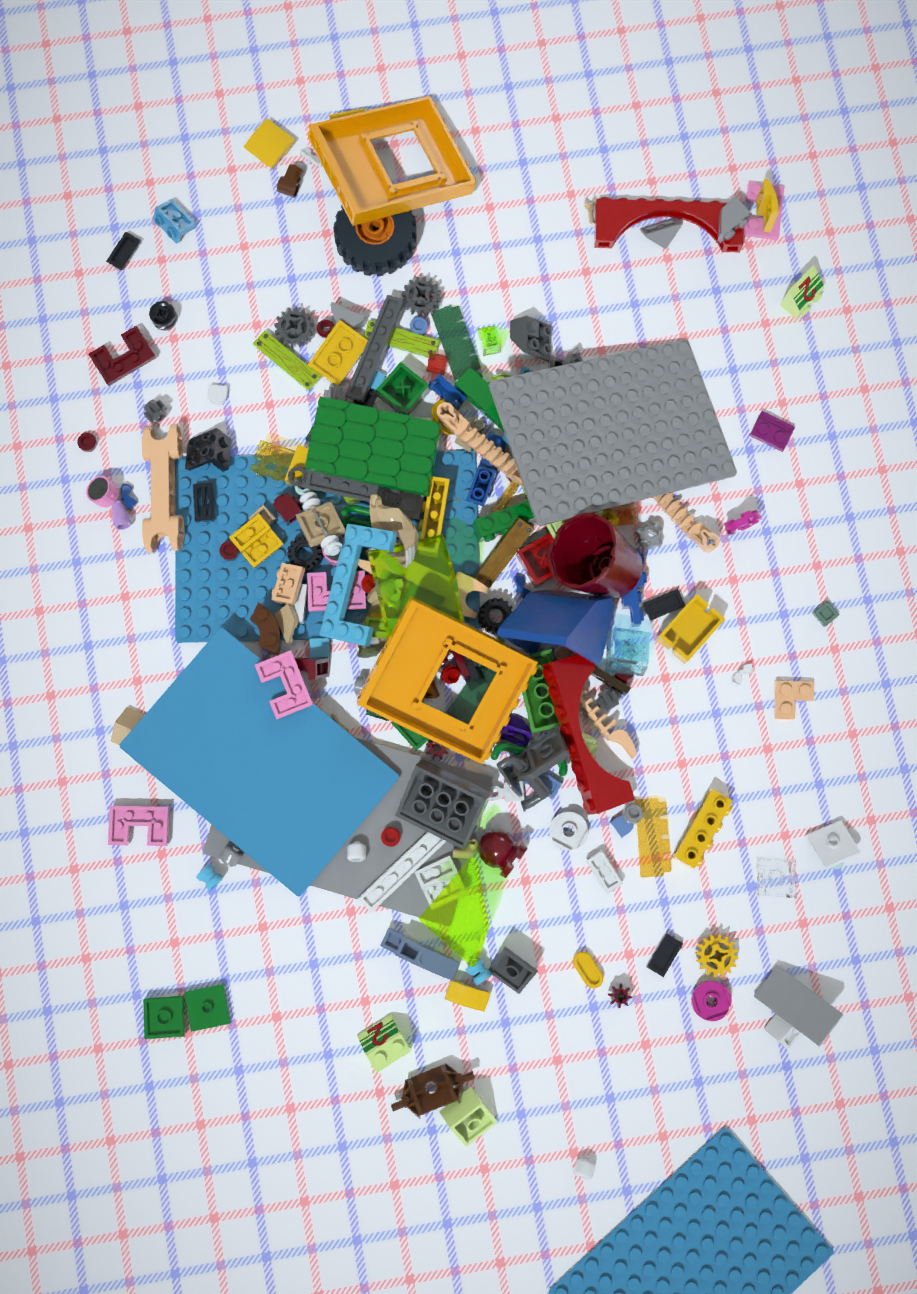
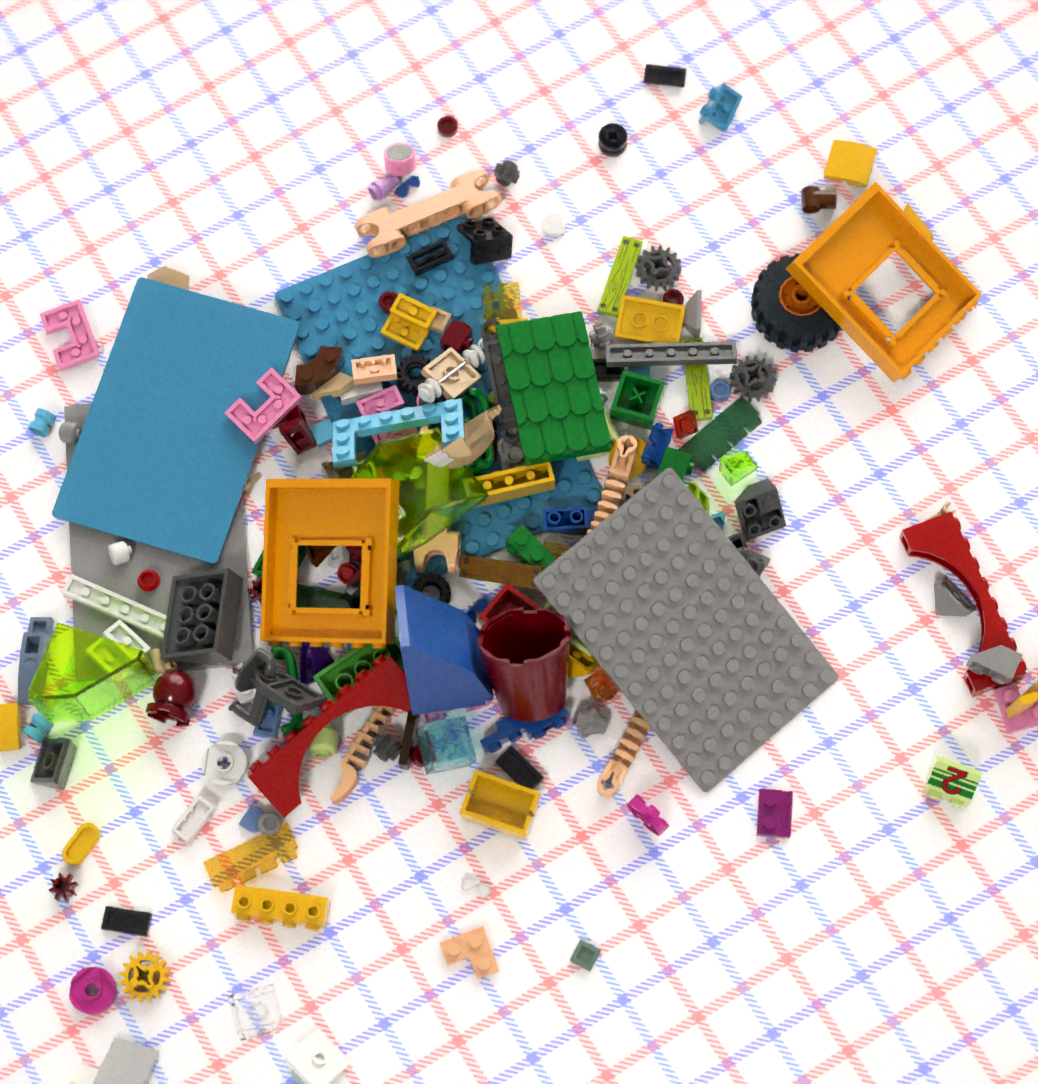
camera: 75 degrees right, 10 degrees down
dark red plate [88,326,156,387] -> none

